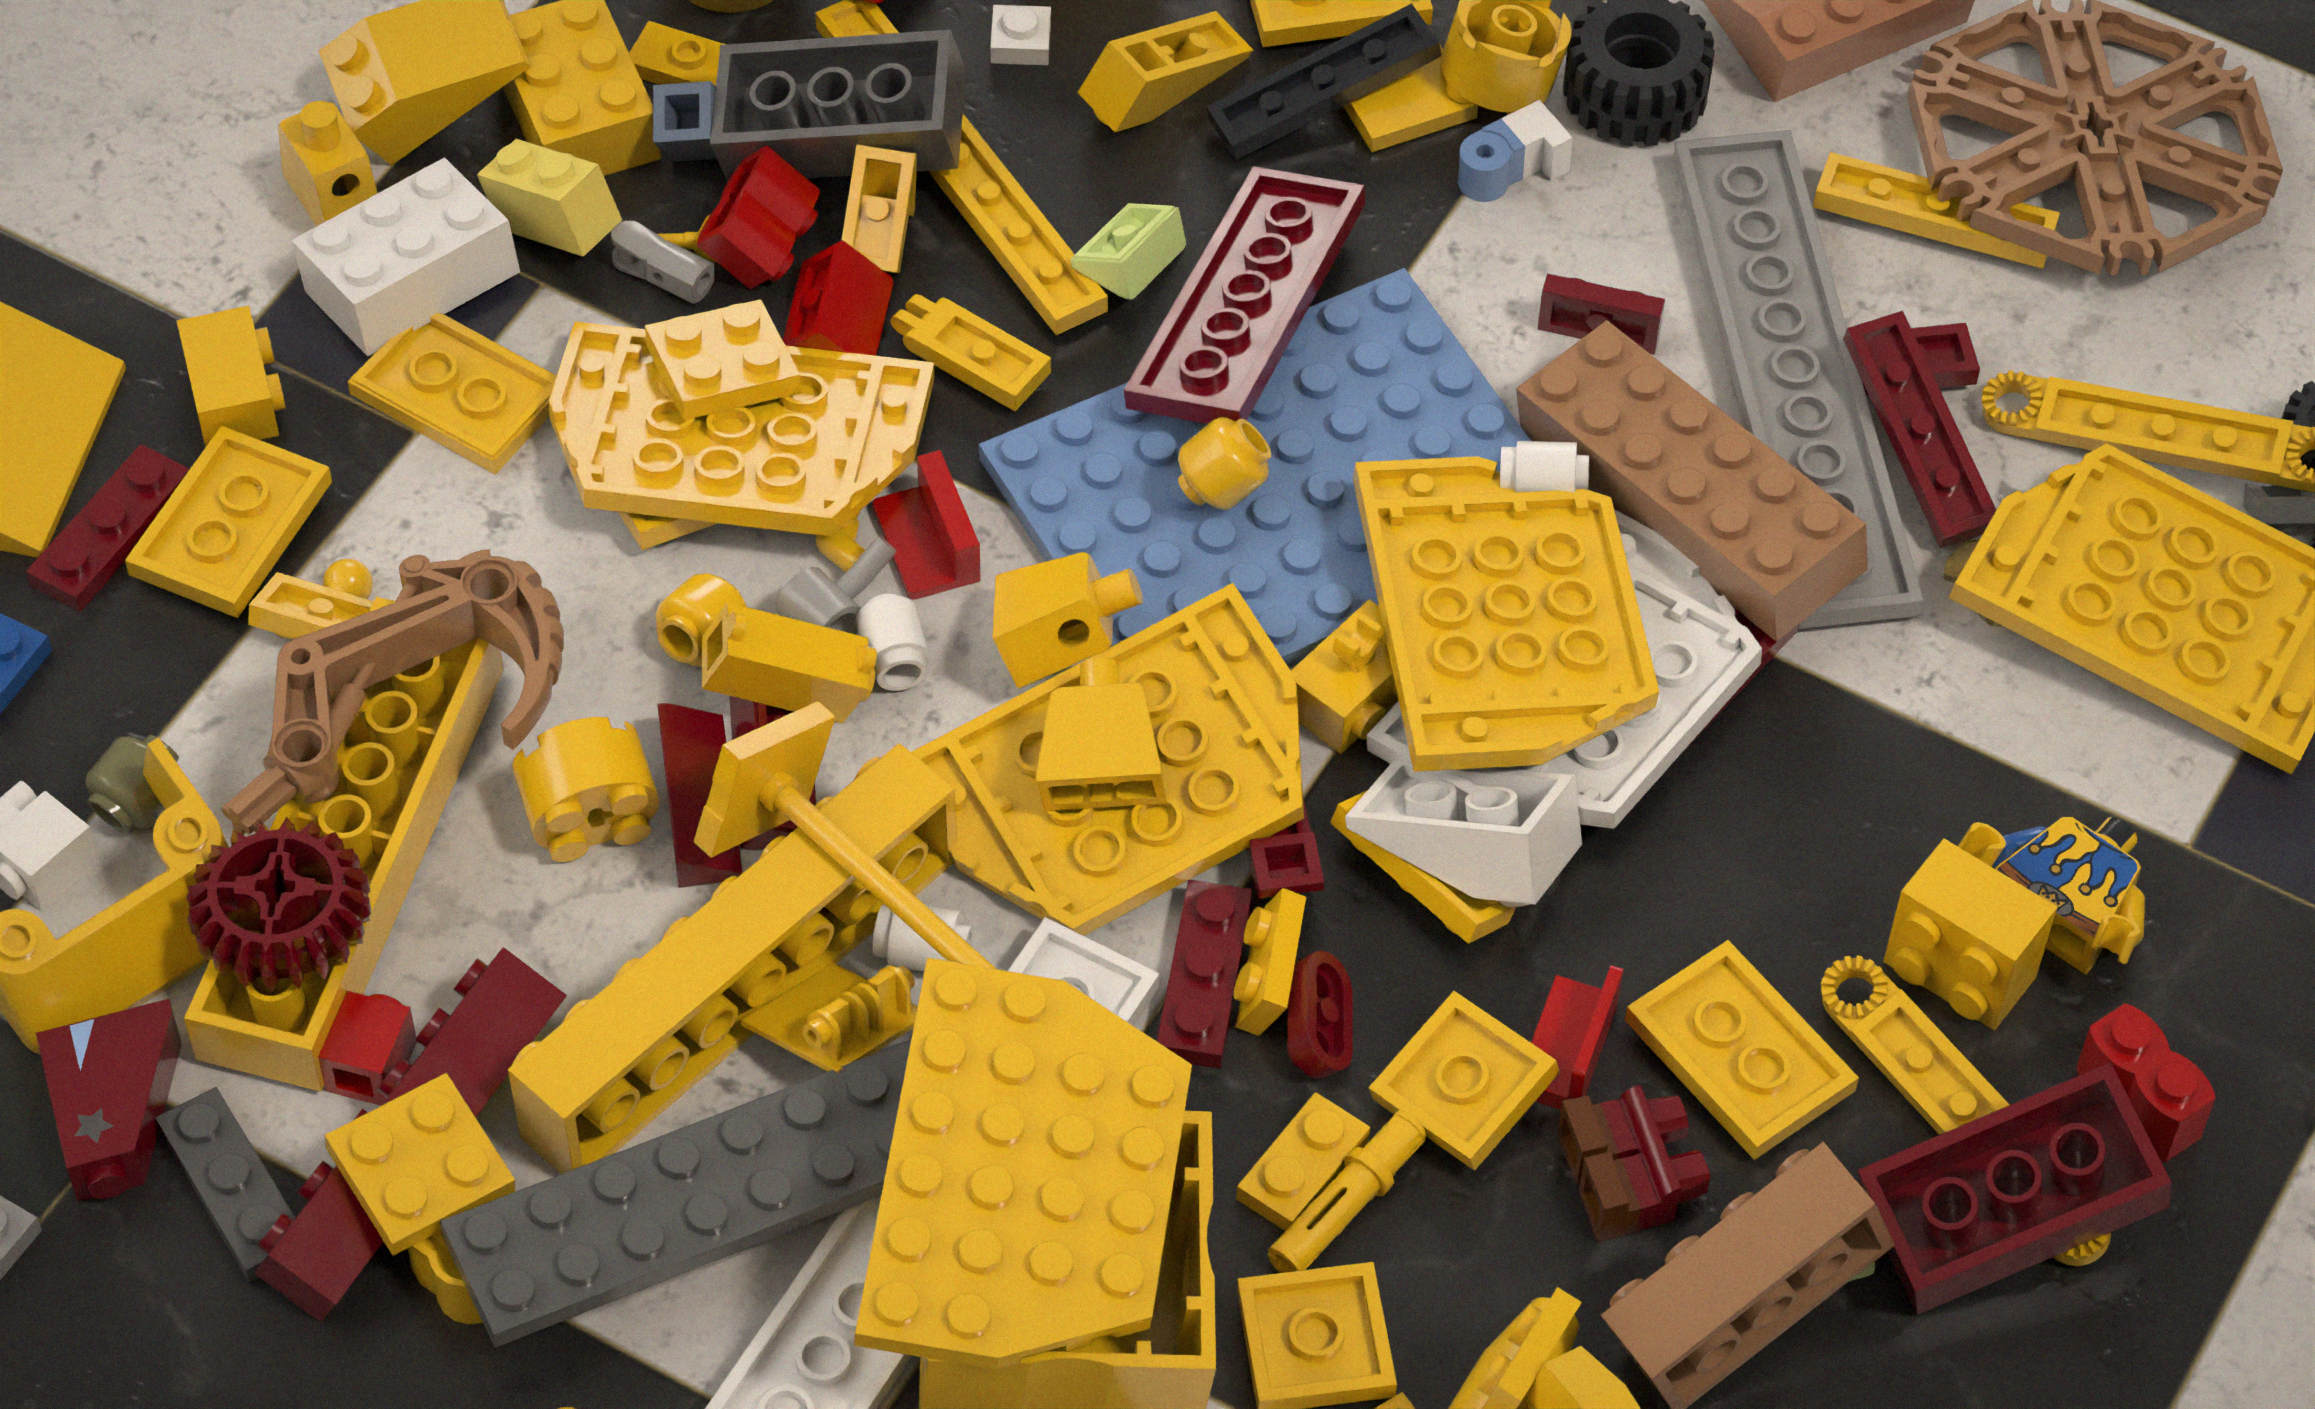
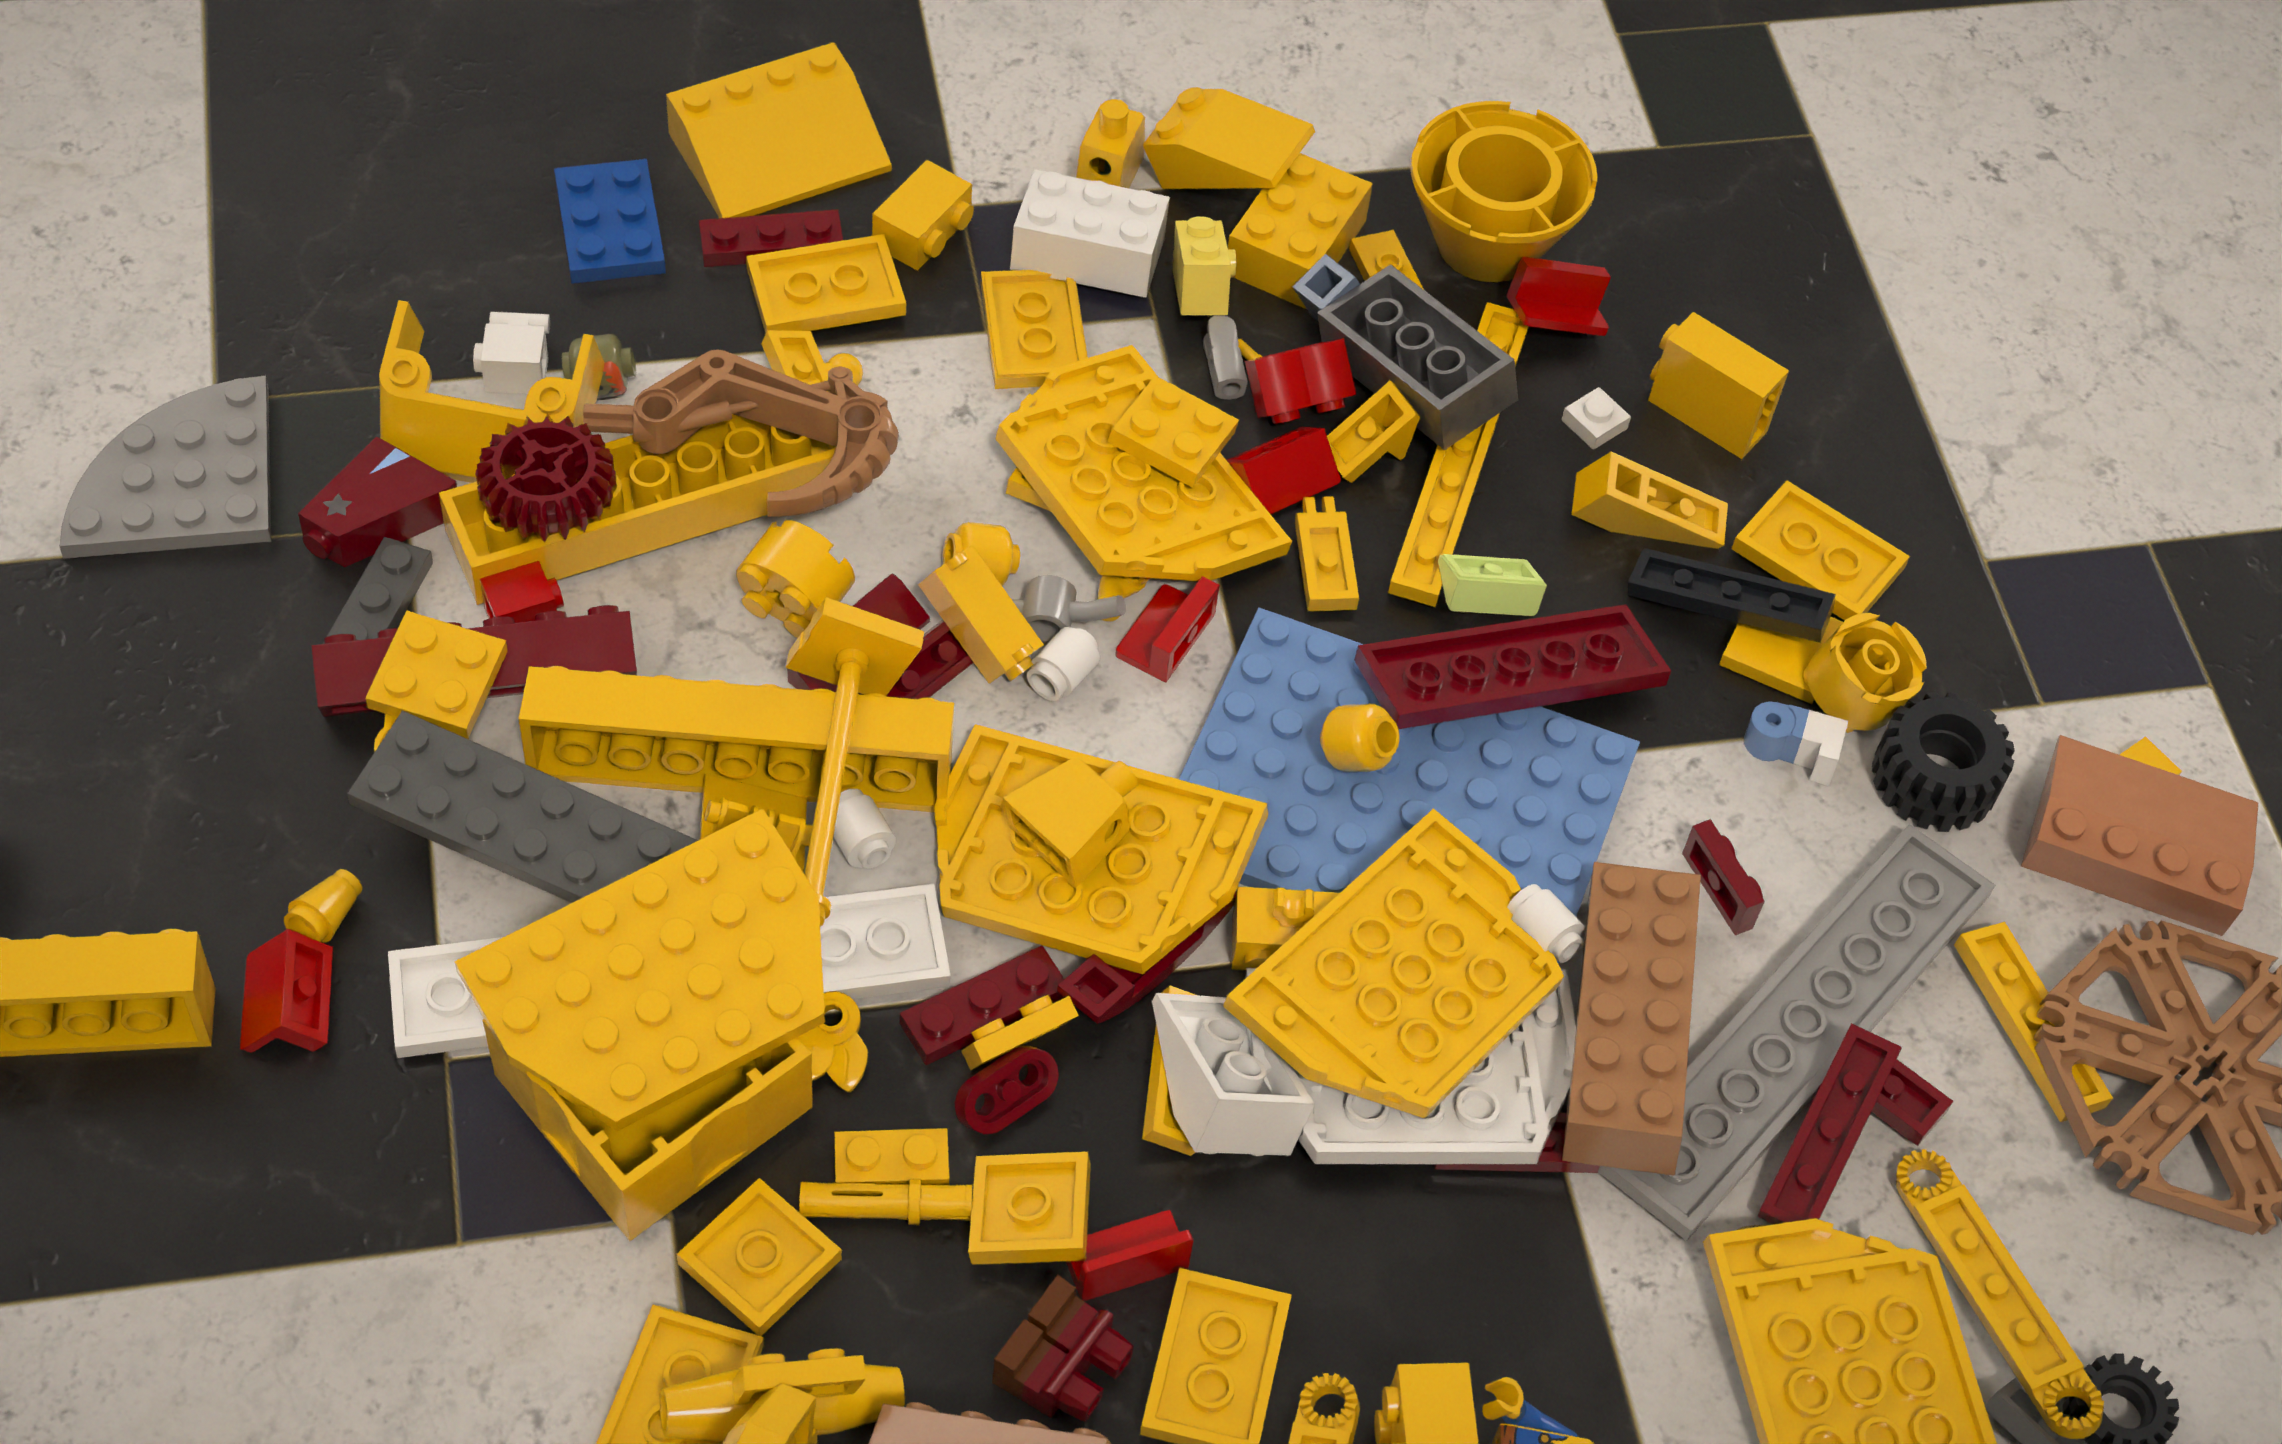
camera: 45 degrees right, 0 degrees up
yellow torso [992,552,1143,688] -> none

